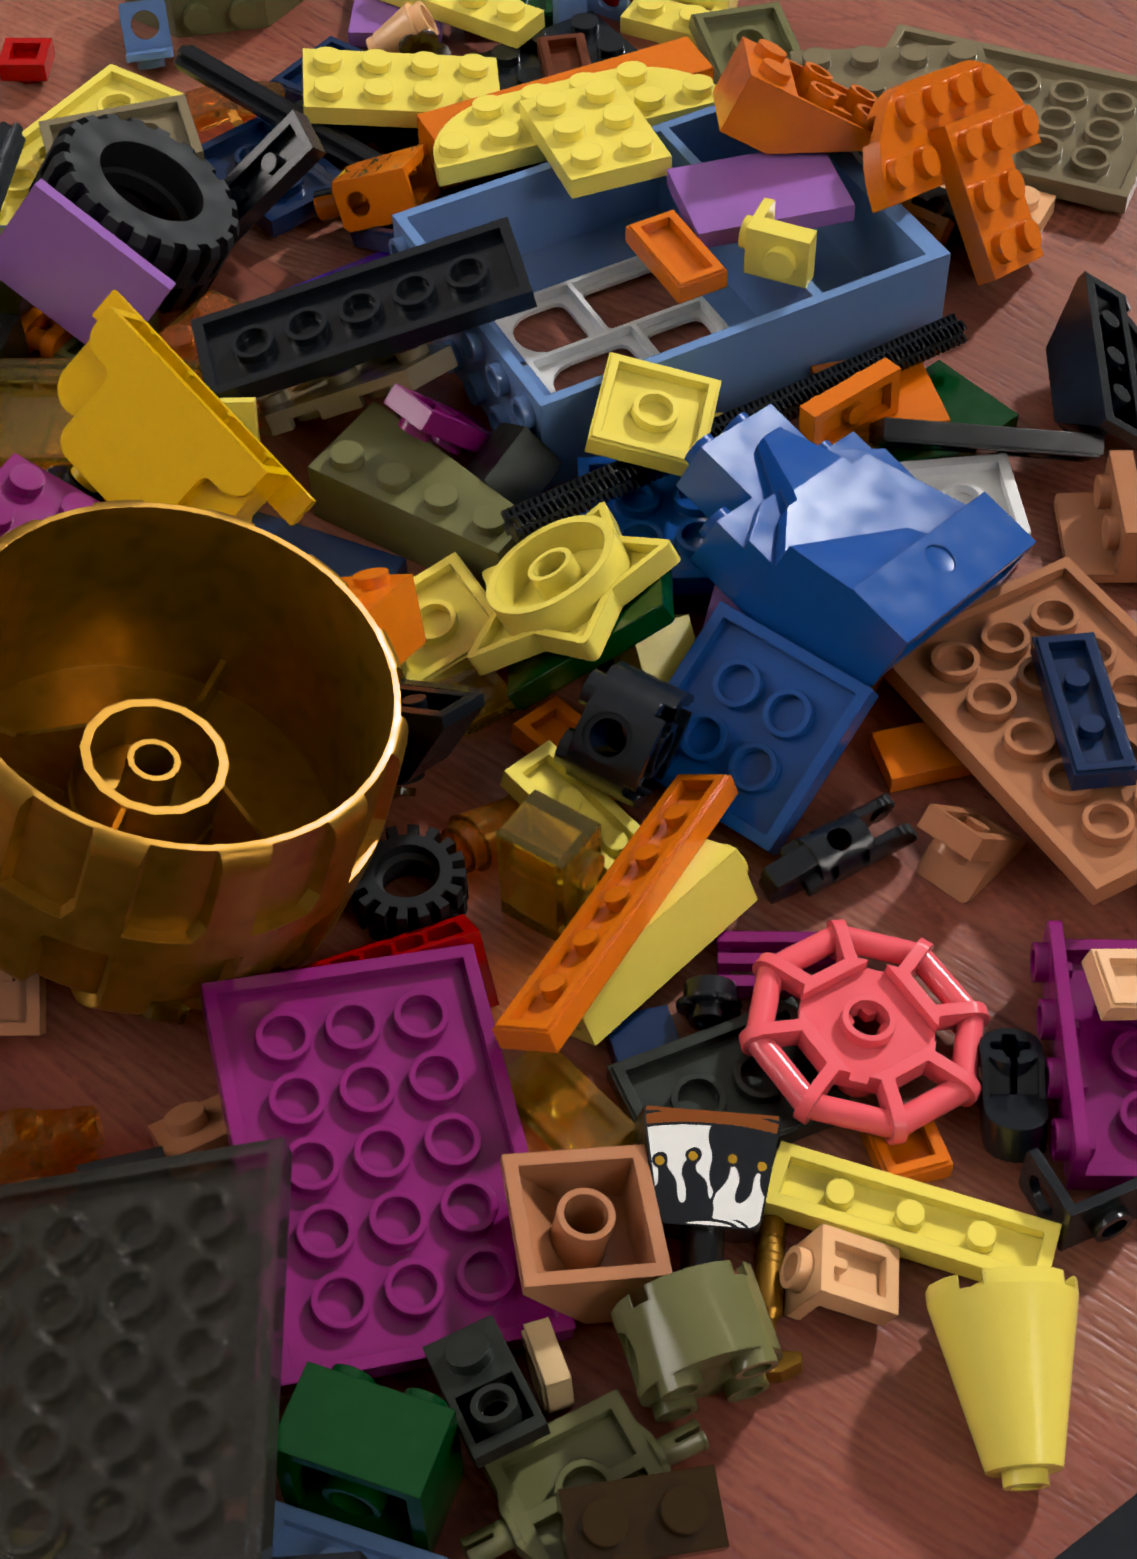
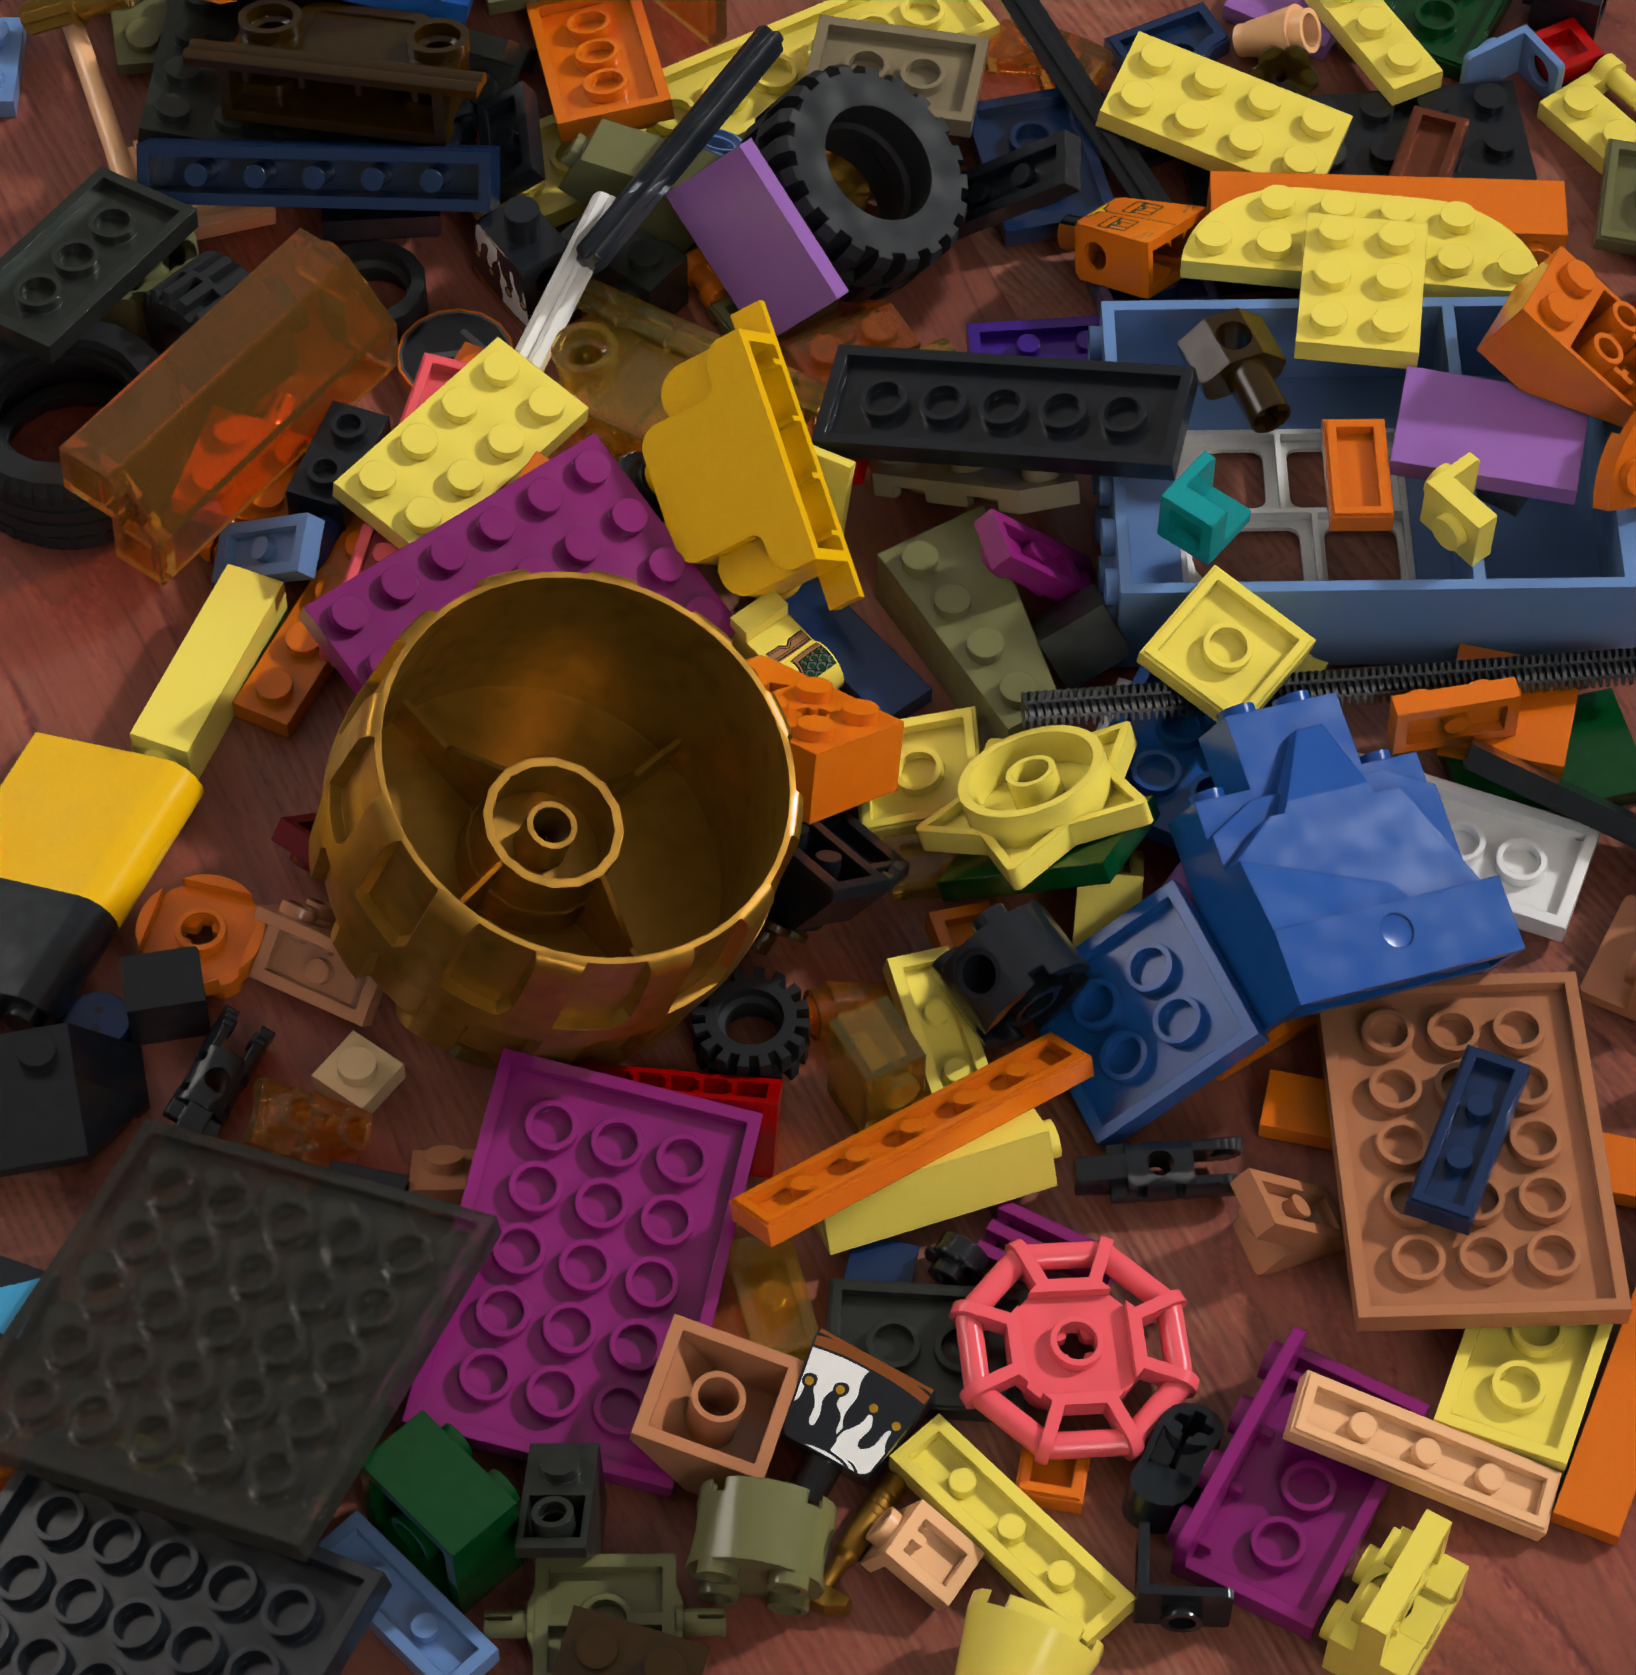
camera: 25 degrees right, 5 degrees up
tan tile [521,1317,574,1414] -> none
none -> tan plate [311,1030,406,1122]
none -> teal panel [1157,451,1251,565]
none -> dark brown piece [1177,308,1291,433]

